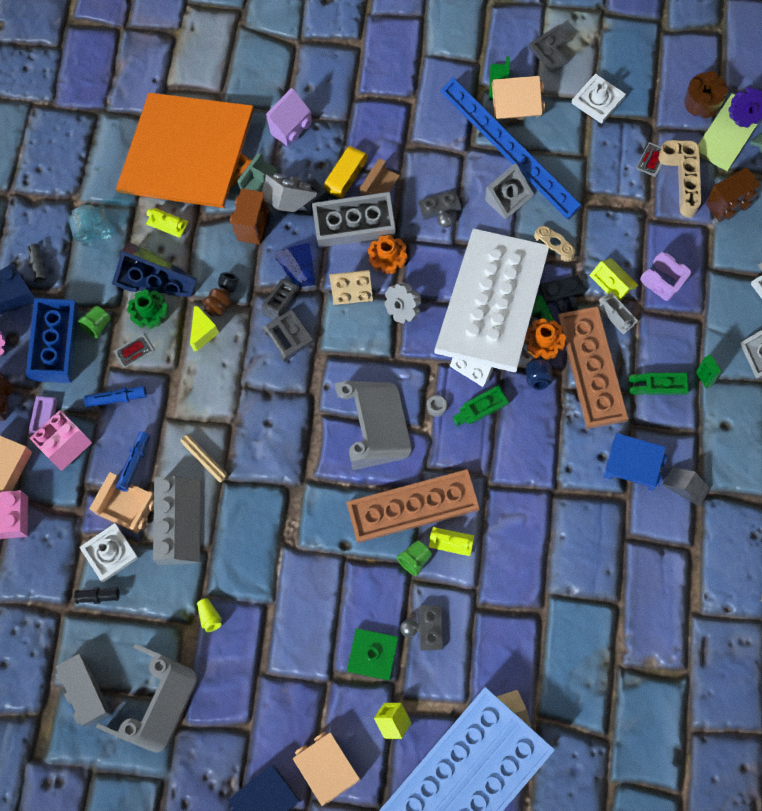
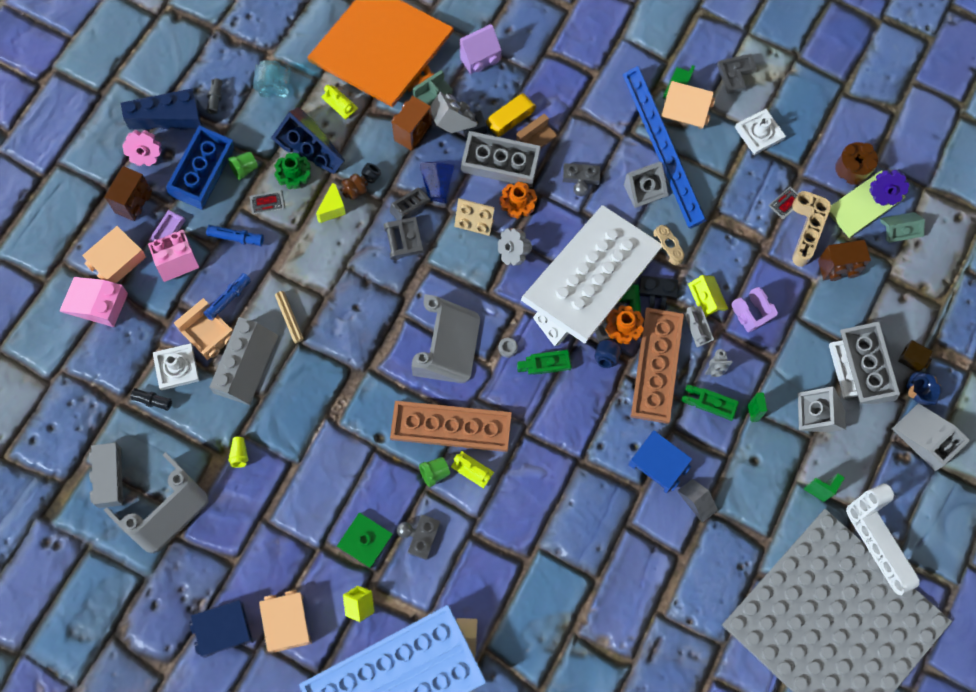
camera: 10 degrees right, 0 degrees up
none -> light grey hinge [705,349,732,377]

